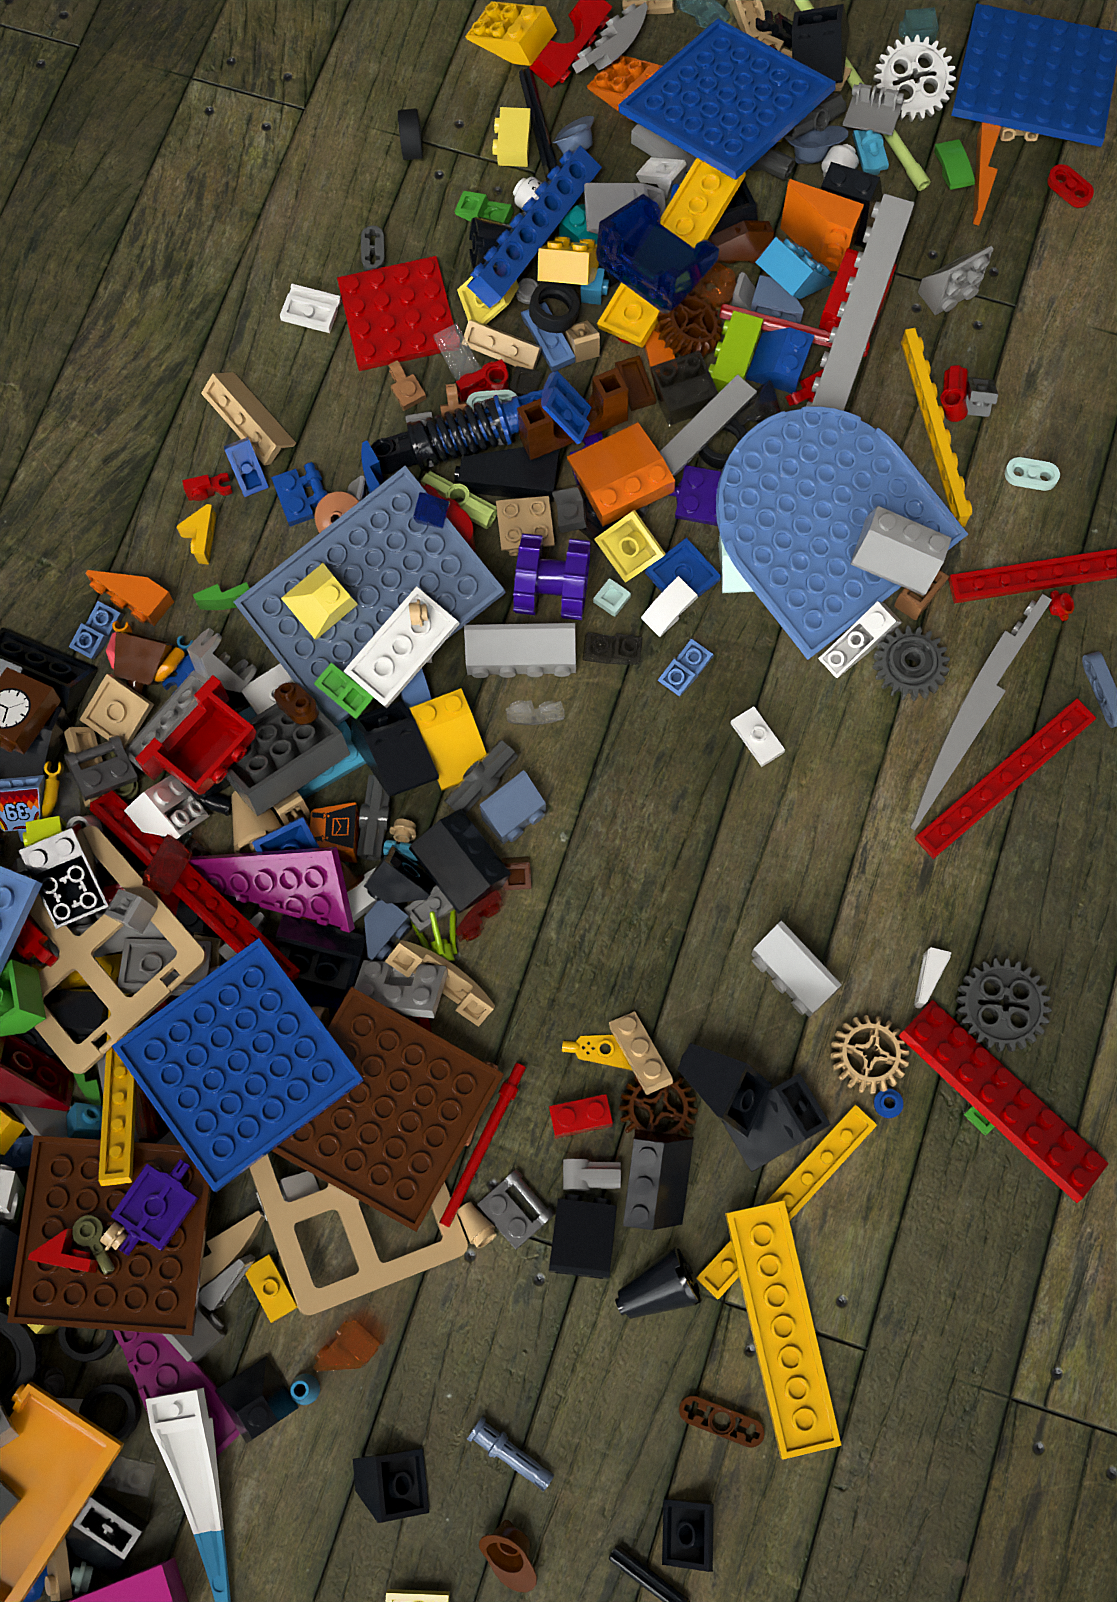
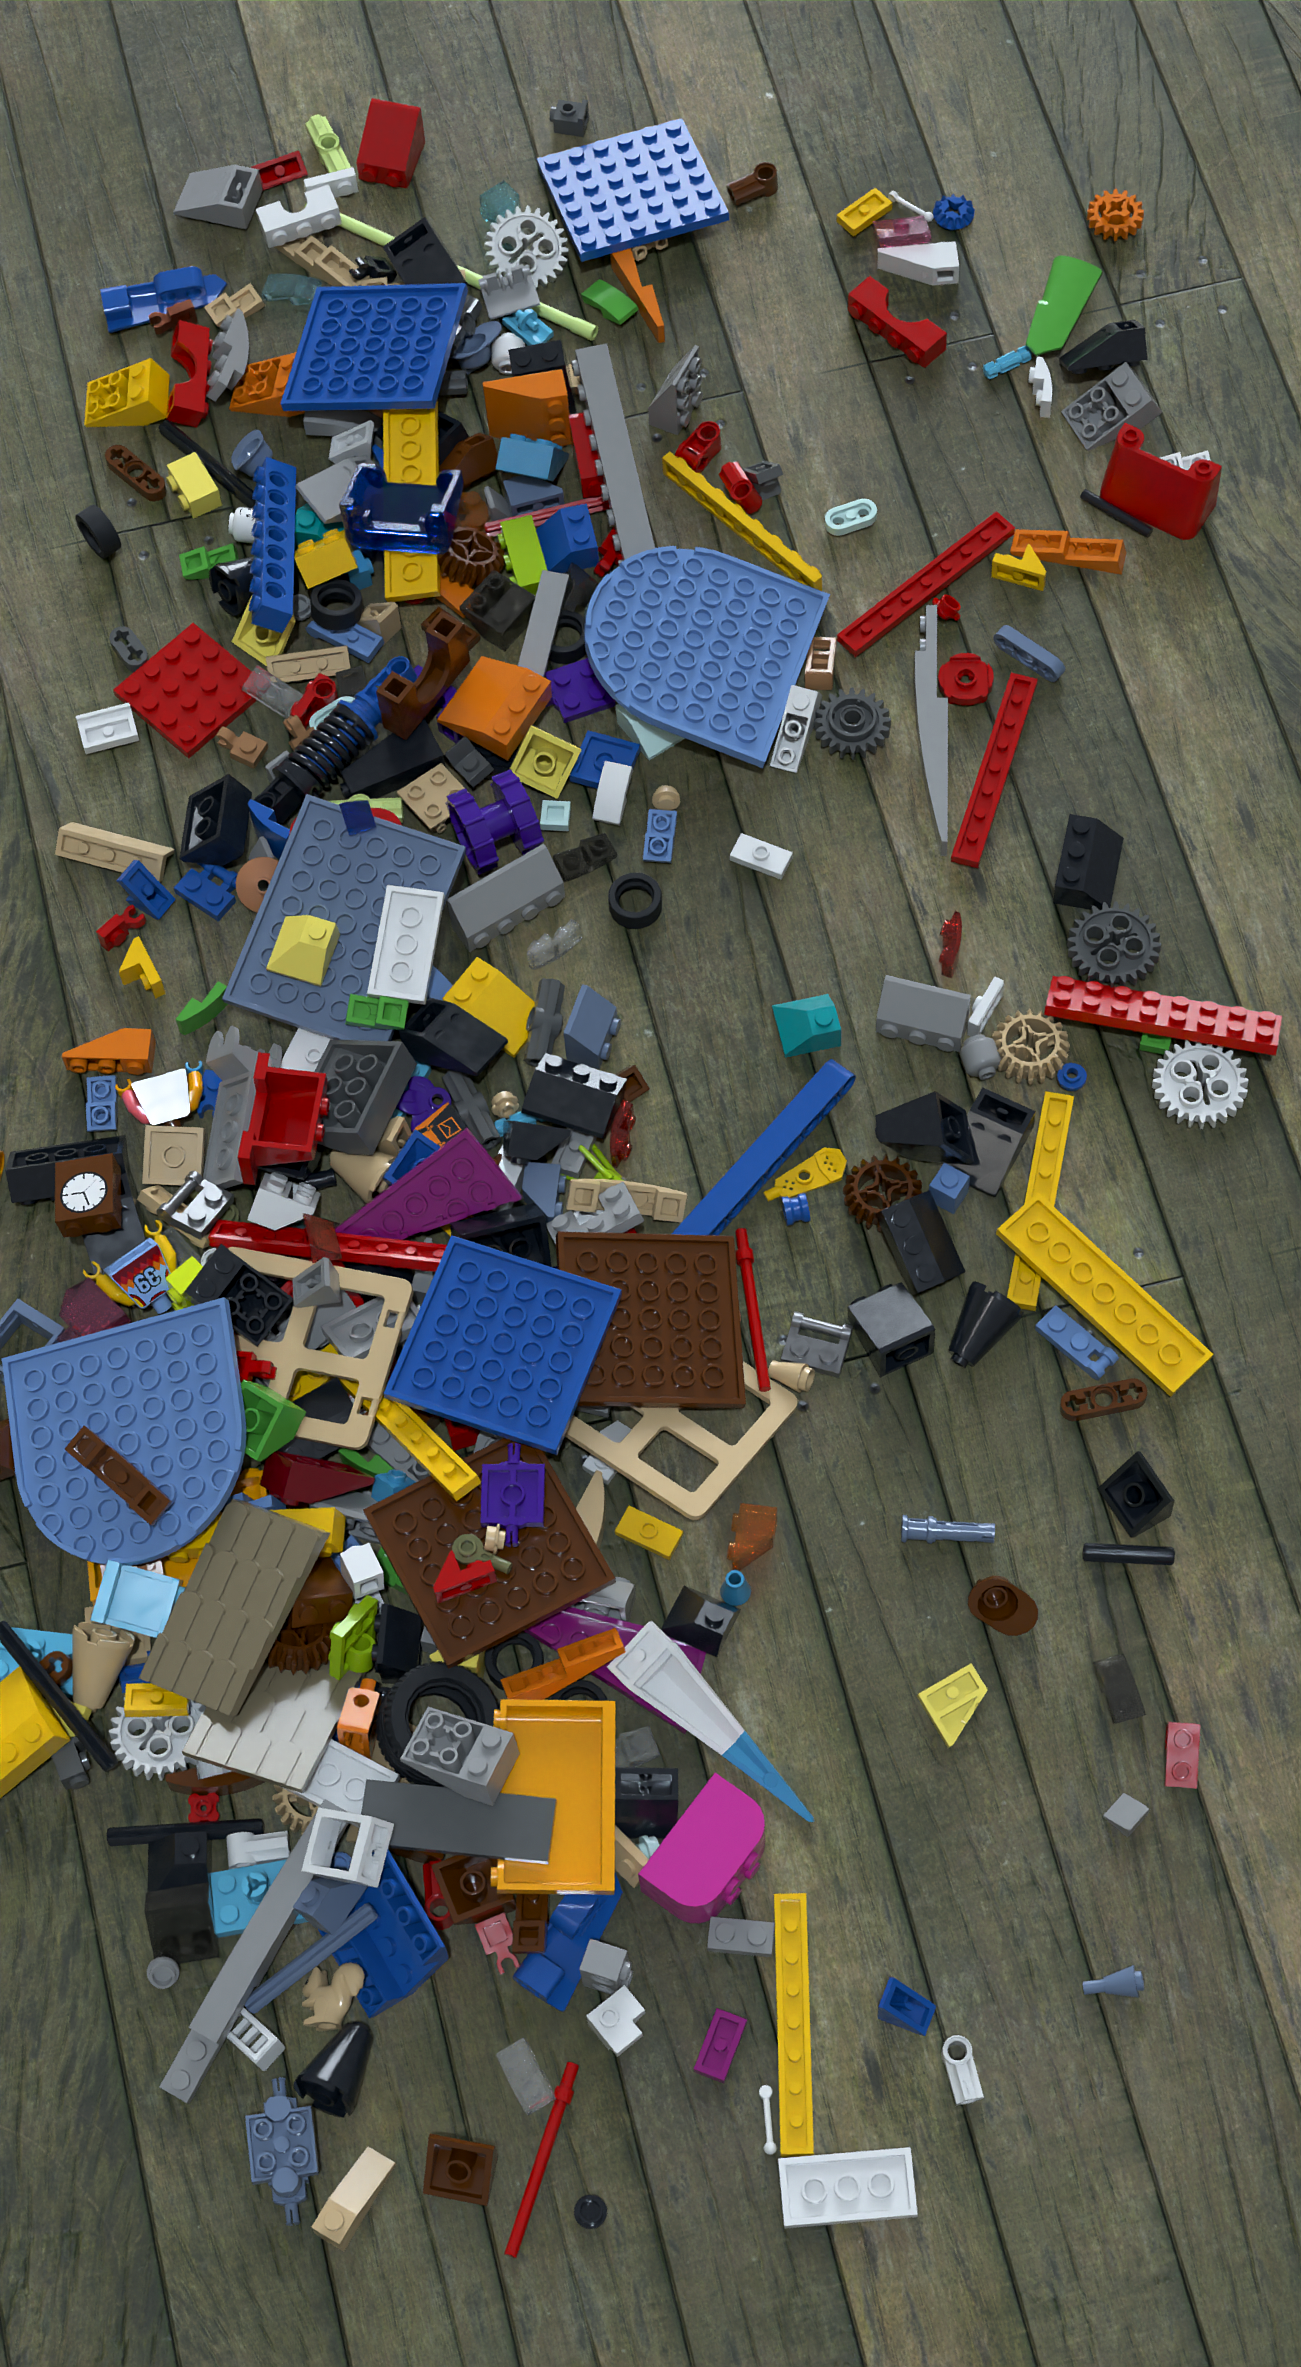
camera: 30 degrees left, 10 degrees down
light grey slope [198,1254,255,1311] -> none
reddish brown plate [274,682,319,725] -> none
black slope [352,1449,429,1523] -> none
tan plate [409,599,428,627] -> none
blue slope [541,371,592,444] -> none
red brick [549,1094,613,1139] -> none
light grey piece [563,1159,621,1191] -> none
tan plate [609,1011,673,1095] -> none
slope [850,506,952,596] -> none
white slope [914,947,951,1009] -> none
red plate [1047,164,1094,208] -> none
none -> reddish brown beam [105,445,167,502]
none -> black slope [179,774,252,866]
none -> dark purple plate [396,1076,452,1132]
none -> orange slope [501,1628,626,1700]
none -> black tyre [608,873,662,929]
none -> tan plate [652,785,680,811]
none -> blue beam [672,1059,856,1236]
none -> red piece [675,421,721,473]
none -> teal slope [772,994,841,1058]
none -> blue wheel [781,1193,810,1226]
none -> medium blue brick [929,1163,970,1214]
none -> red plate [938,653,994,706]
none -> clear red slope [939,911,962,979]
none -> light grey head [960,1034,1002,1080]
none -> white plate [967,977,1004,1037]
none -> medium blue plate [1035,1305,1119,1380]
none -> black slope [1053,814,1124,910]
none -> white gear [1152,1040,1248,1129]

